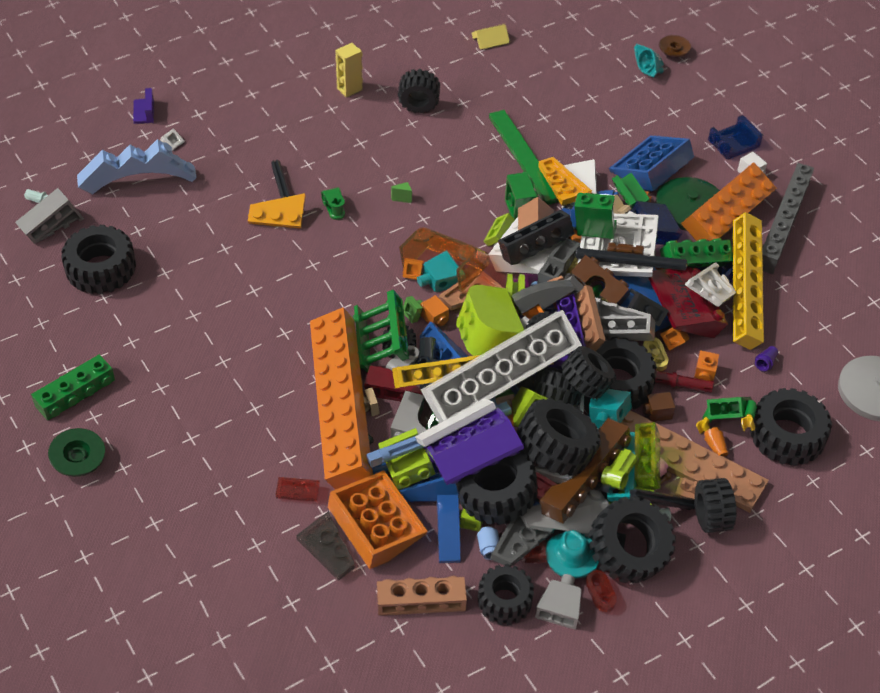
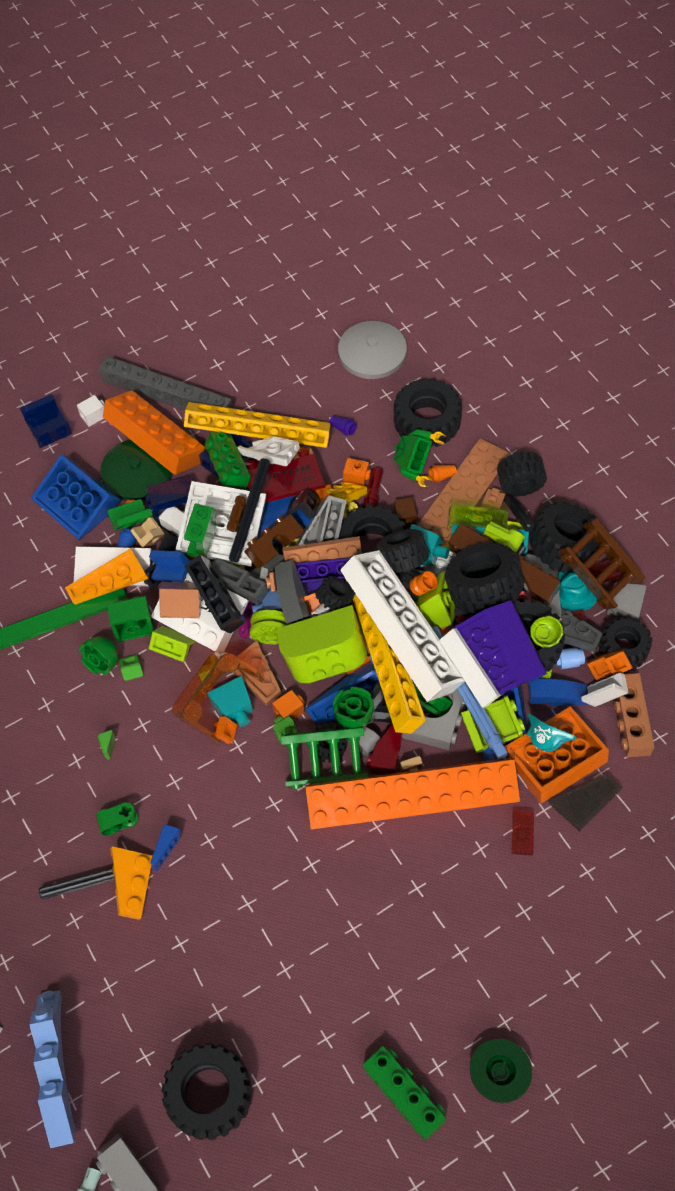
camera: 85 degrees left, 10 degrees up
none -> green cylinder [78,636,118,676]
none -> bright green slope [119,654,143,681]
none -> blue slope [150,824,182,872]
none -> yellow plate [326,482,367,504]
none -> green cylinder [333,687,374,729]
none -> orange wheel [410,571,437,596]
none -> teal hat [526,713,576,752]
none -> lime hair [530,616,563,648]
none -> reddish brown fence [557,518,645,610]
none -> white panel [581,673,628,707]
none -> orange slope [587,650,632,681]

